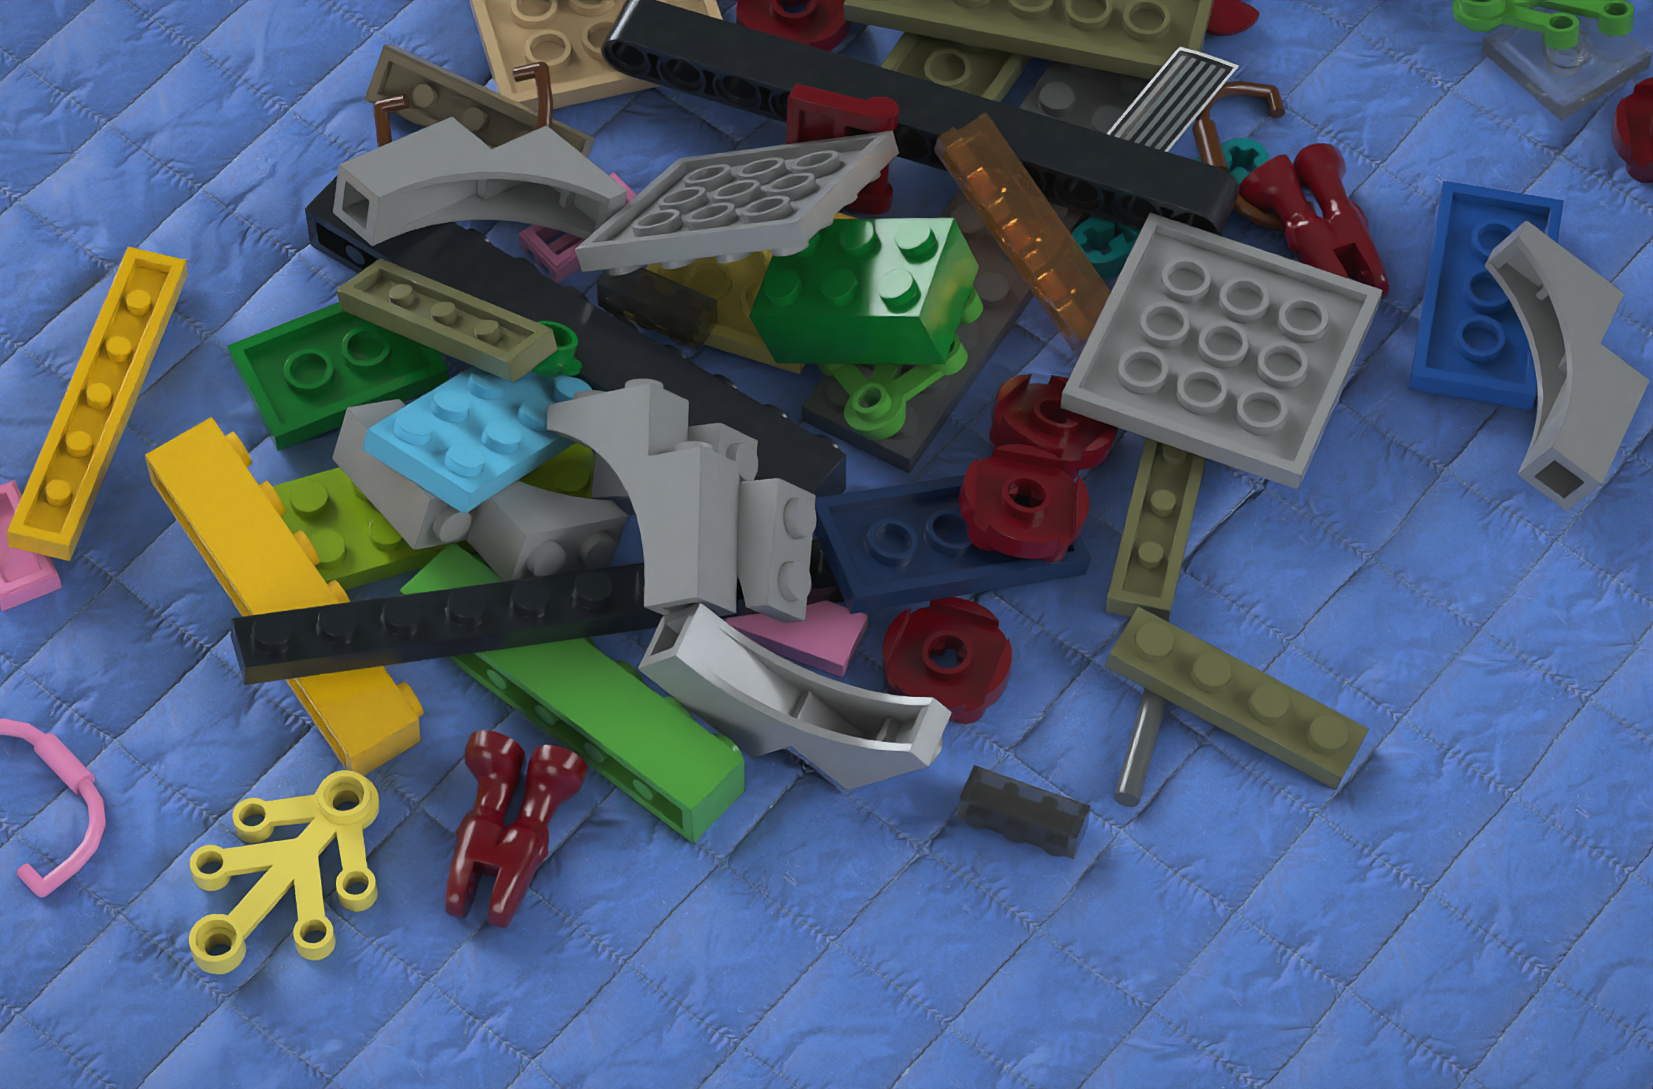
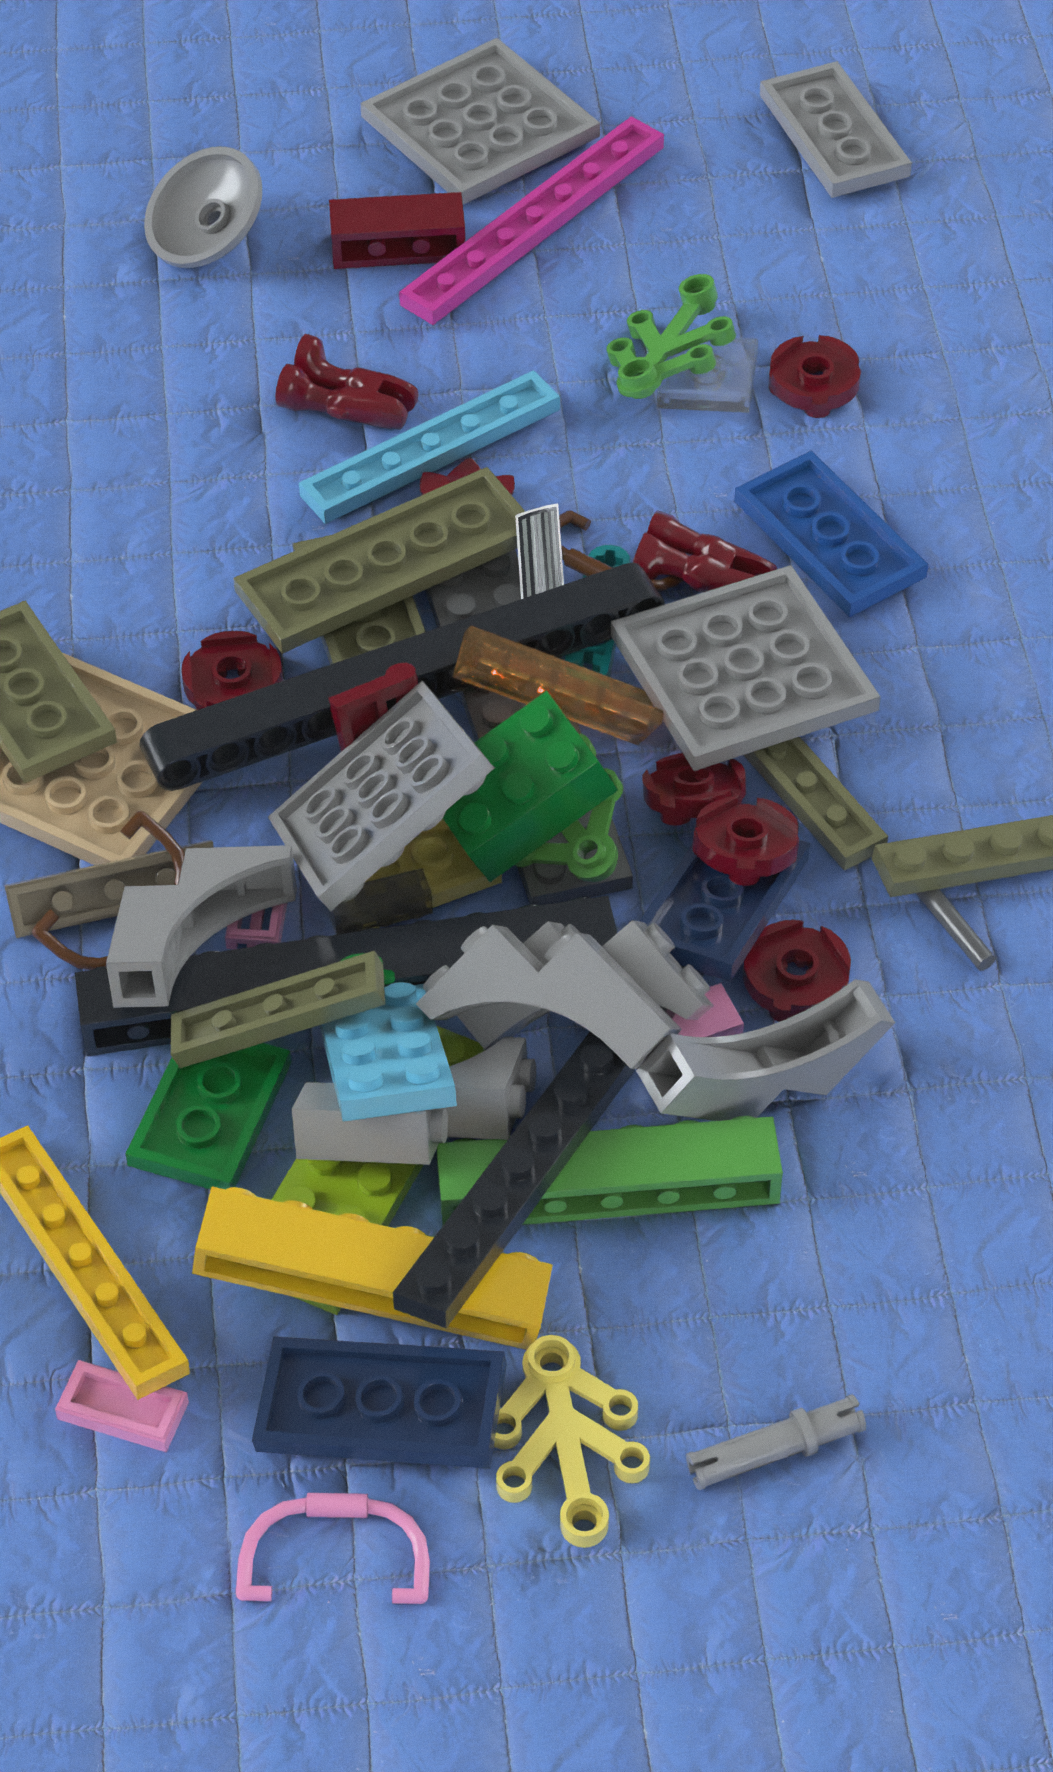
camera: 45 degrees left, 5 degrees down
dark red piece [445,730,588,928] -> none
clear smoke piece [958,765,1090,859] -> none
light grey arch [1485,220,1650,511] -> none
none -> dark blue plate [252,1336,507,1469]
none -> light grey pin [686,1394,866,1490]

